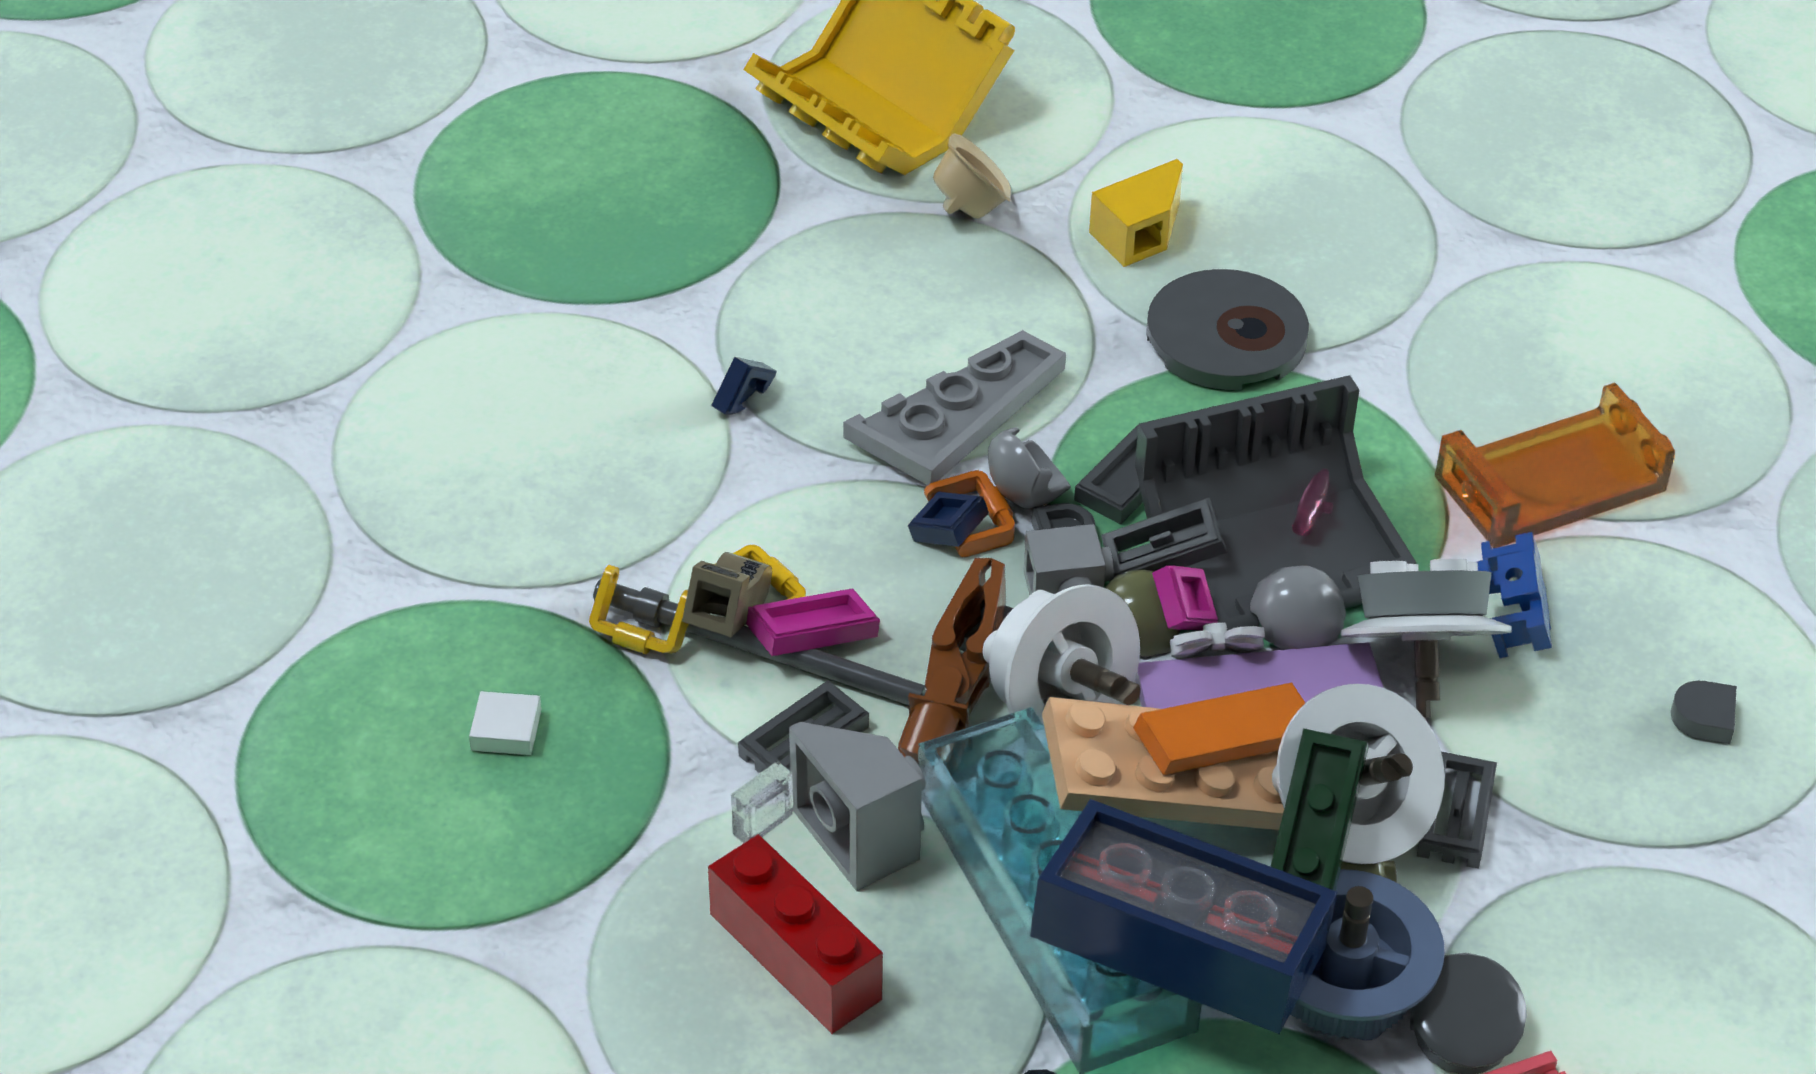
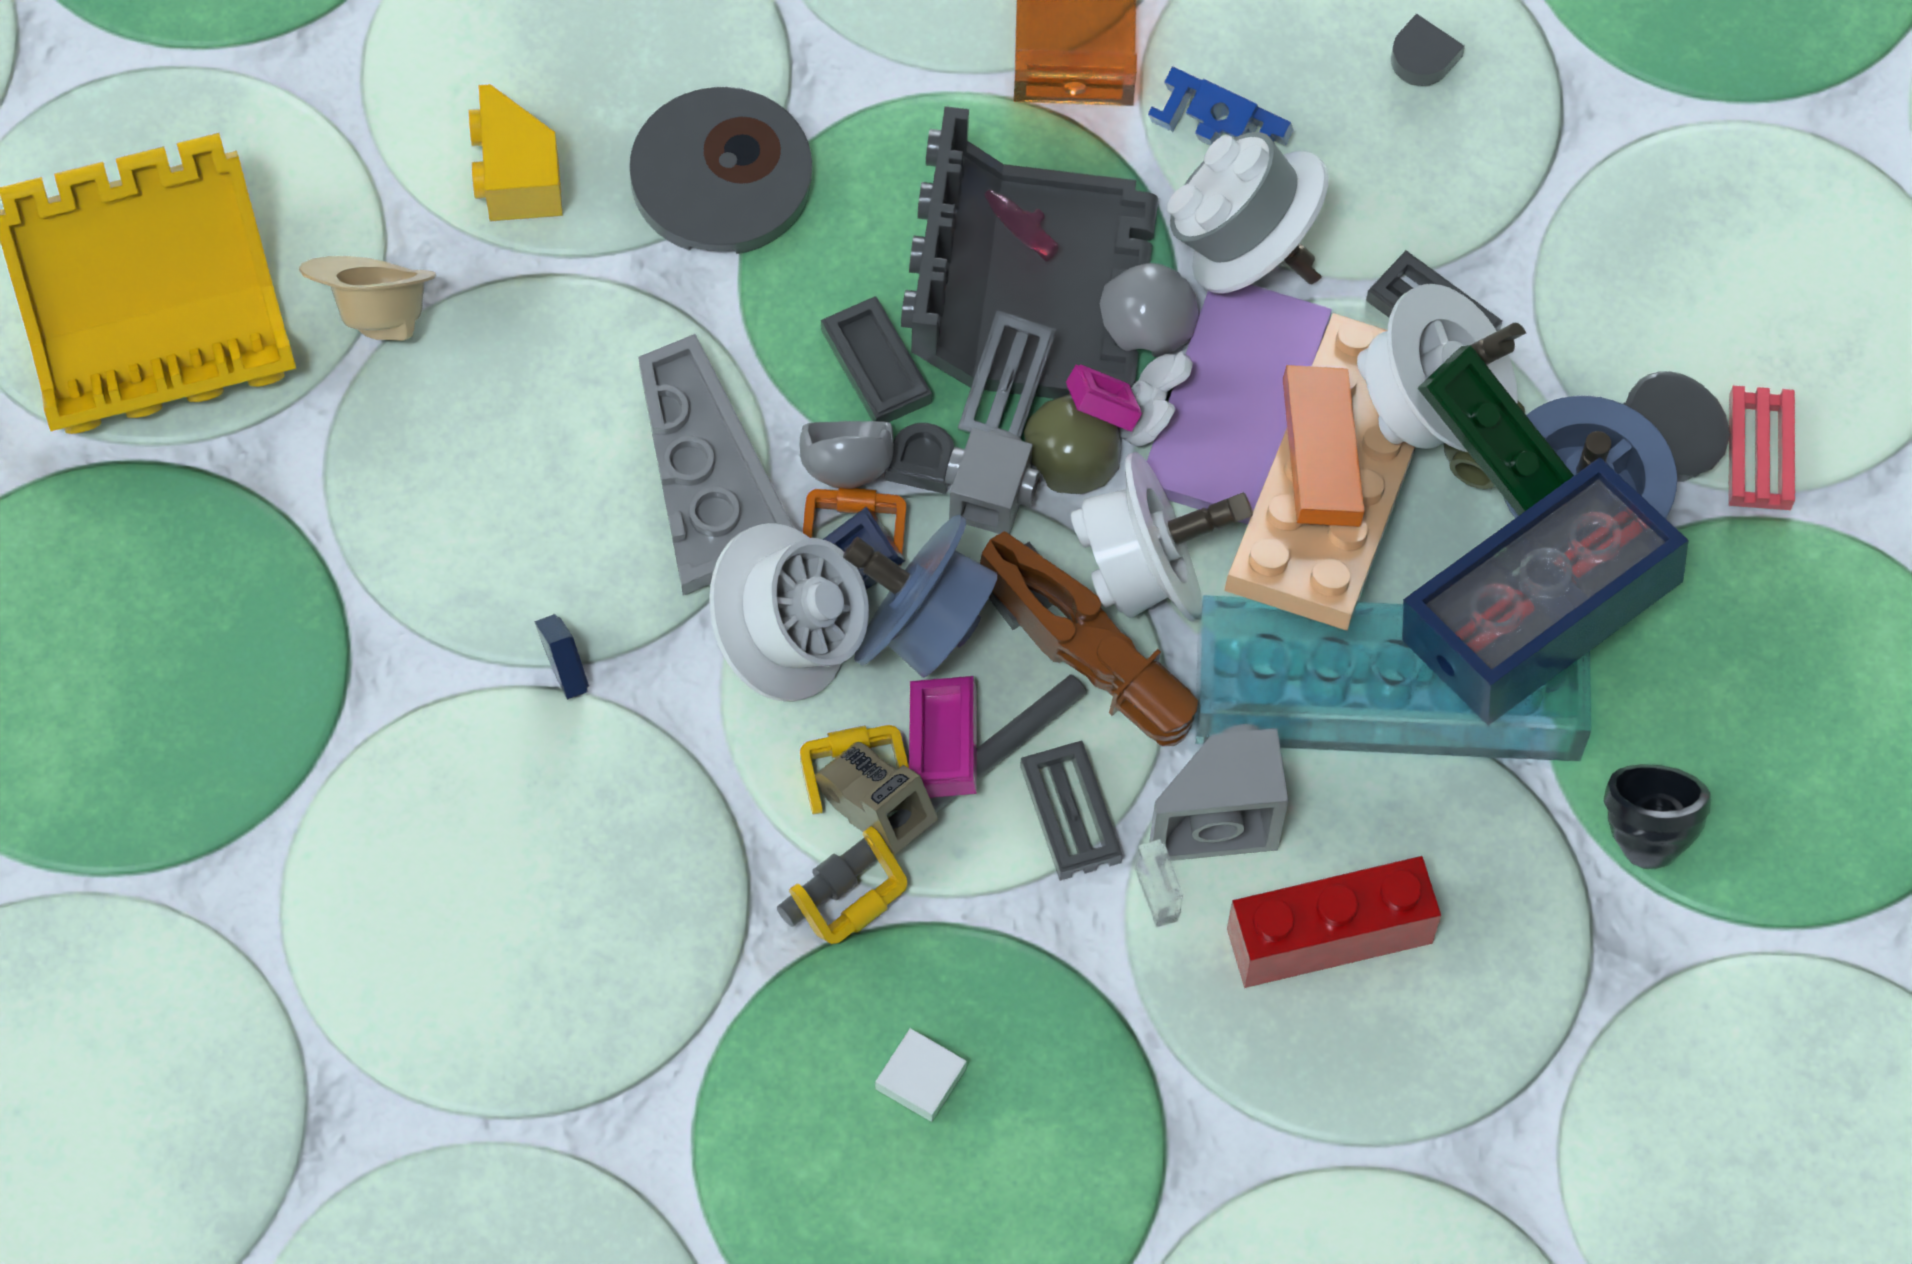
camera: 65 degrees left, 20 degrees up
none -> white piece [709,523,869,702]
none -> sand blue piece [843,514,998,677]

